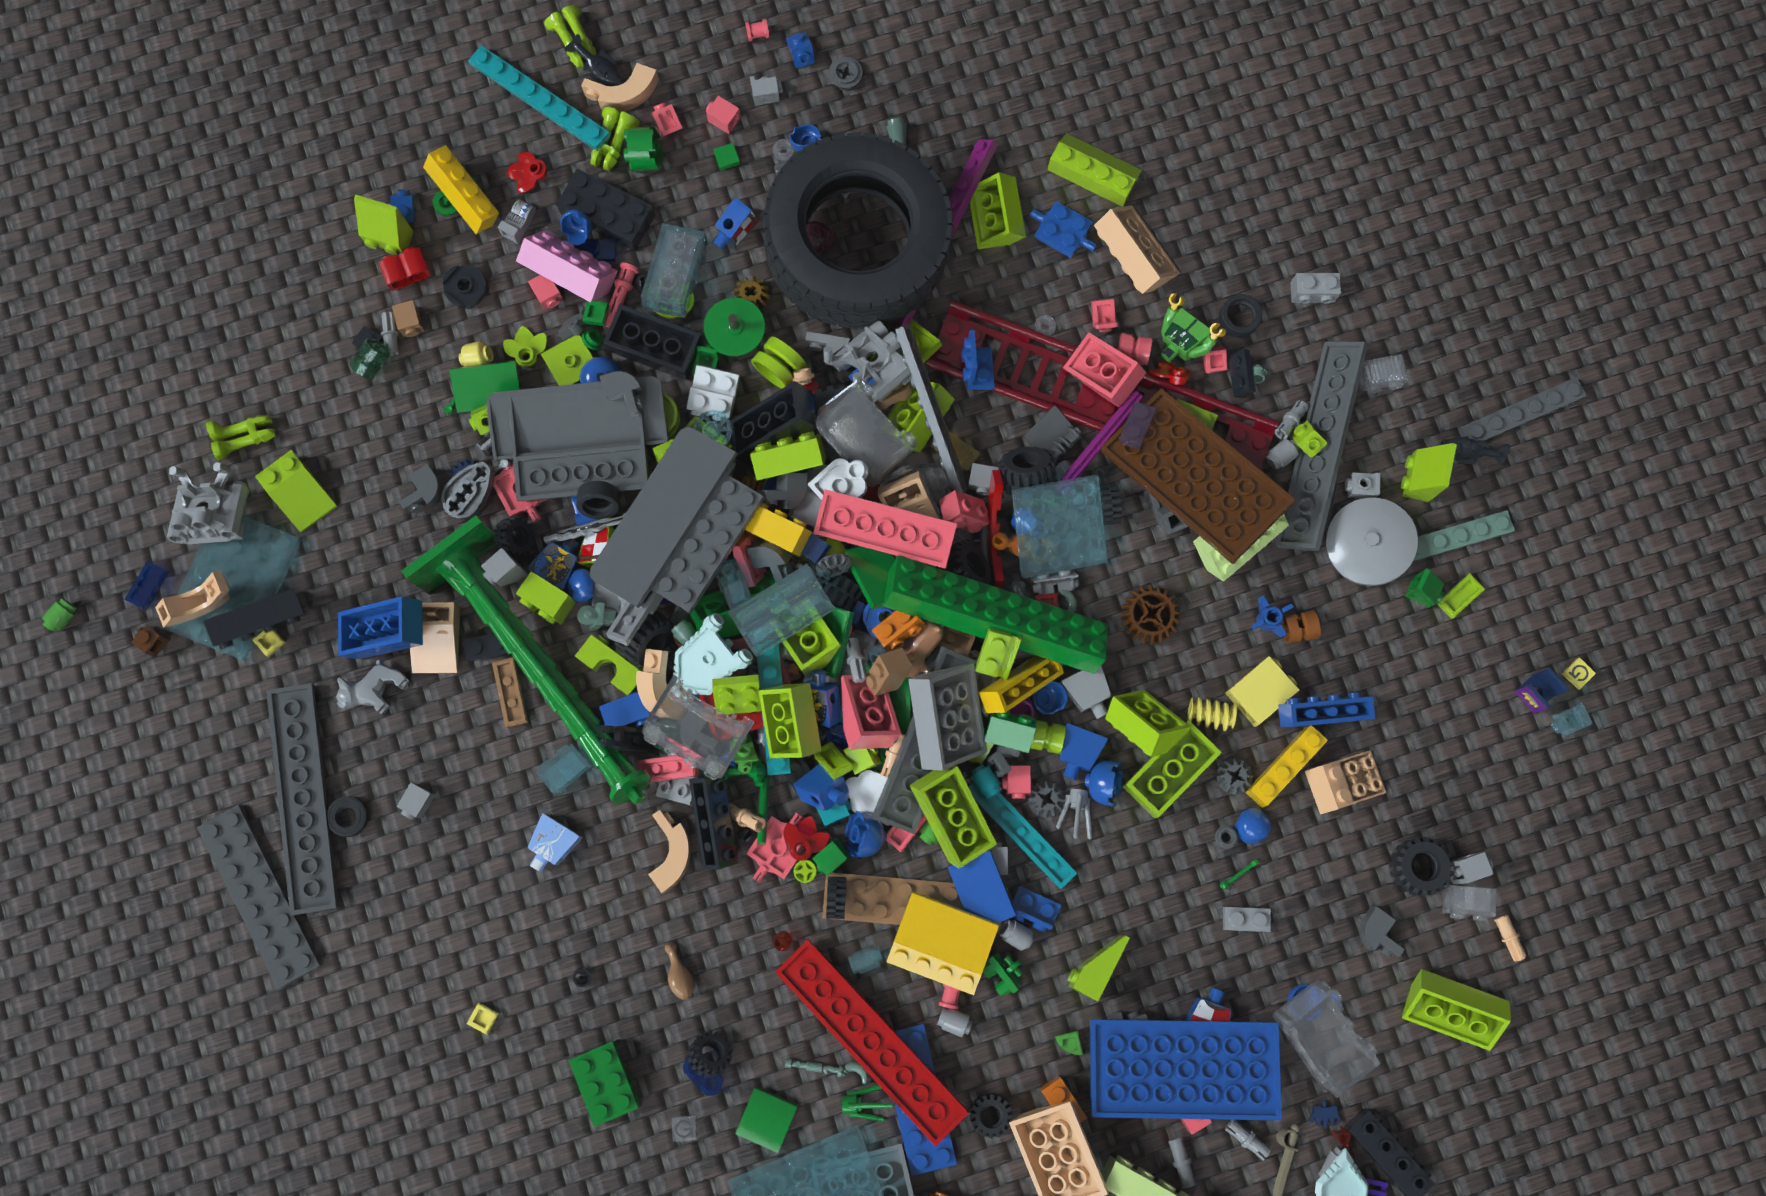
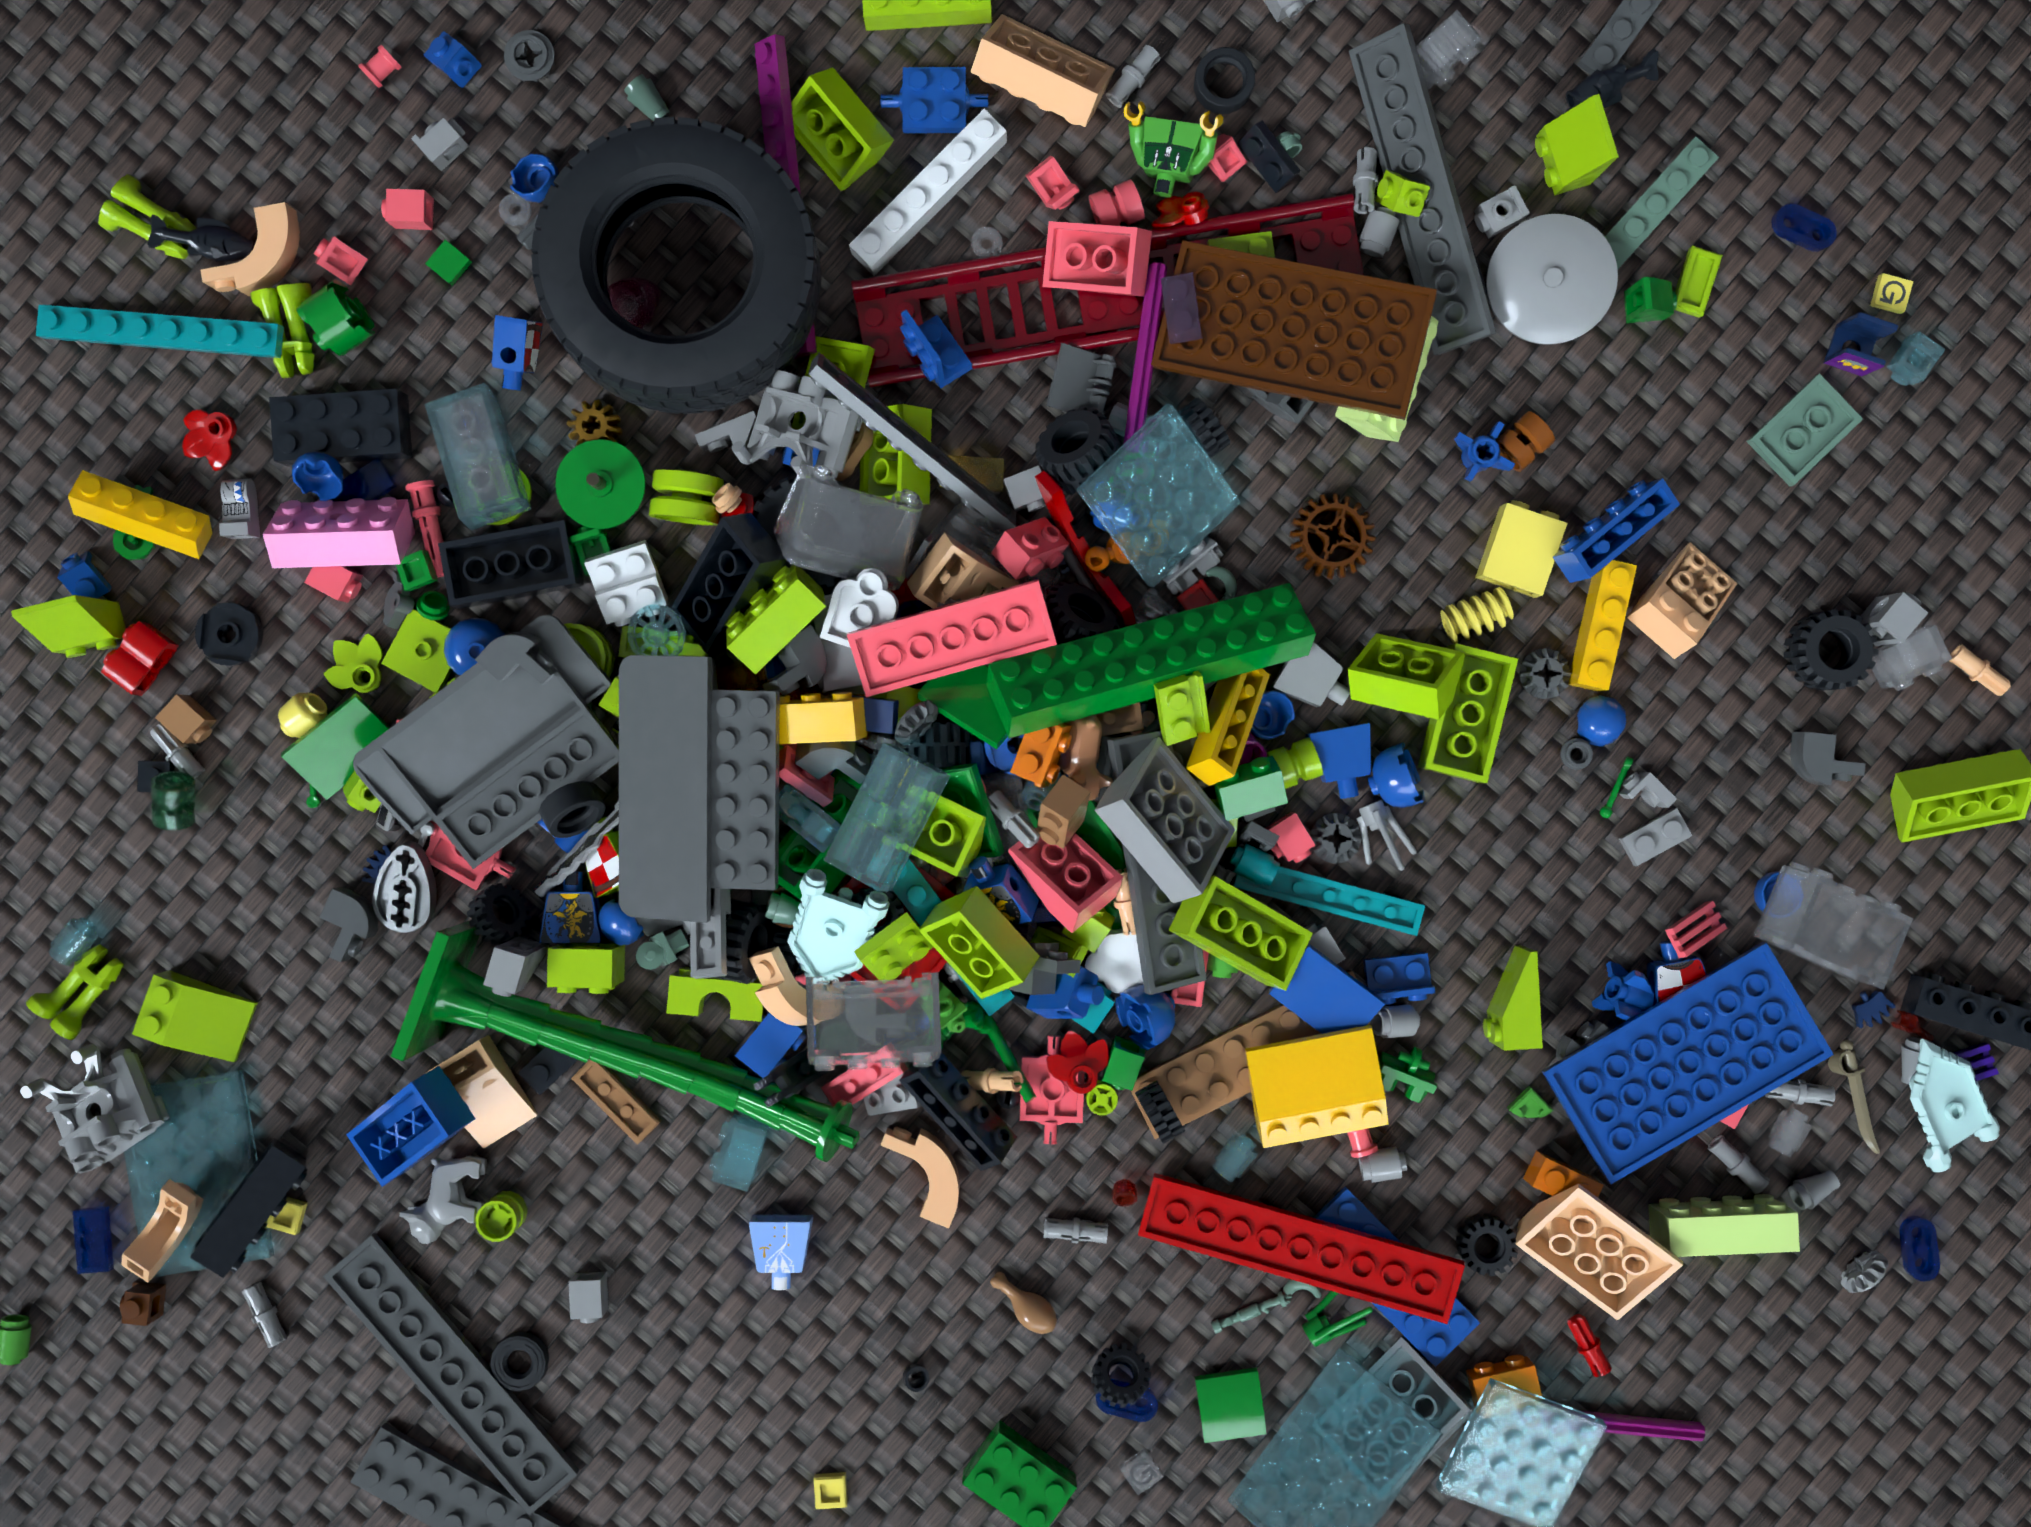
camera: 30 degrees left, 10 degrees up
none -> clear light blue brick [48,918,98,966]
none -> light grey pin [241,1281,288,1348]
none -> lime wheel [475,1191,527,1242]
none -> white brick [849,109,1007,276]
none -> dark grey brick [1009,942,1081,995]
none -> light grey pin [1043,1217,1108,1244]
none -> light grey pin [1106,45,1161,108]
none -> blue brick [1592,961,1654,1020]
none -> light grey bracket [1619,772,1677,808]
none -> coral tile [1665,901,1728,958]
none -> sand green plate [1746,373,1863,486]
none -> clear brick [1767,1107,1812,1157]
none -> clear blue plate [1771,204,1837,252]

